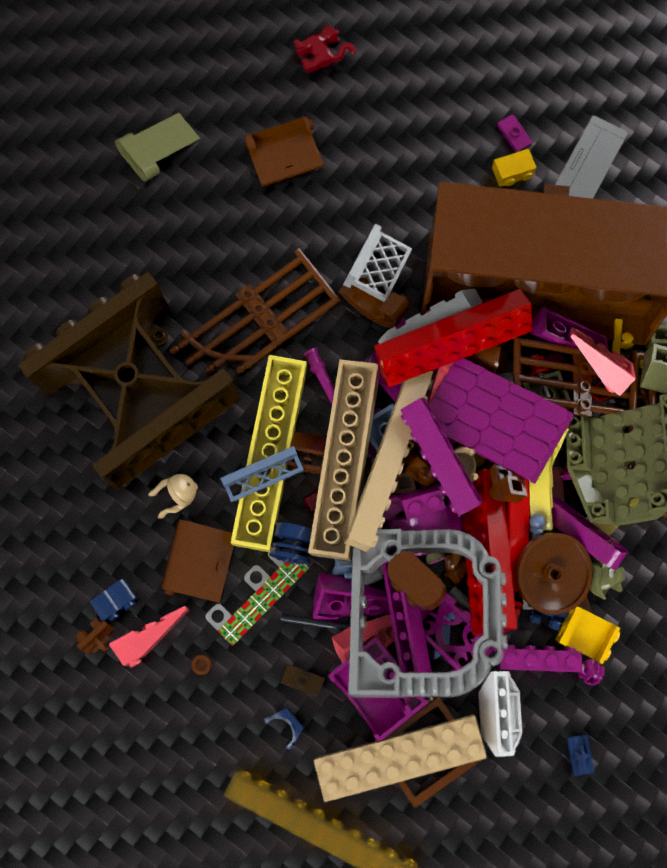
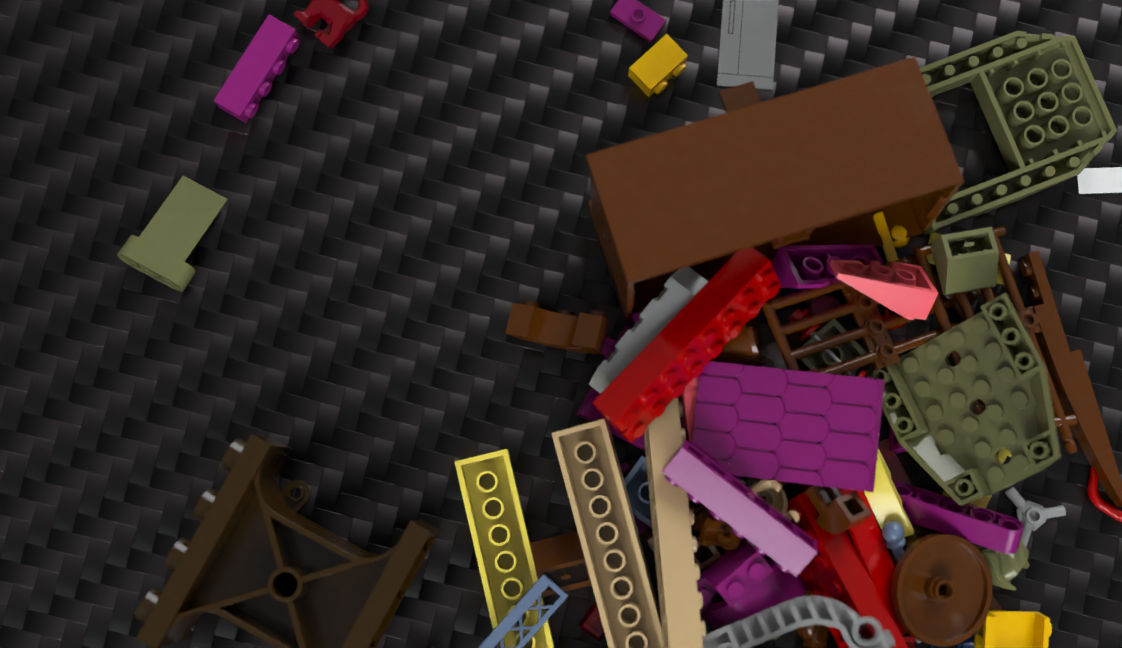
camera: 25 degrees left, 5 degrees up
reddish brown piece [169,248,341,375] -> none
reddish brown door [244,116,324,187] -> none
magenta pin [303,348,335,404] -> none
light grey fence [343,224,412,302] -> none
none -> magenta brick [213,14,300,123]
none -> light grey piece [1005,486,1066,546]

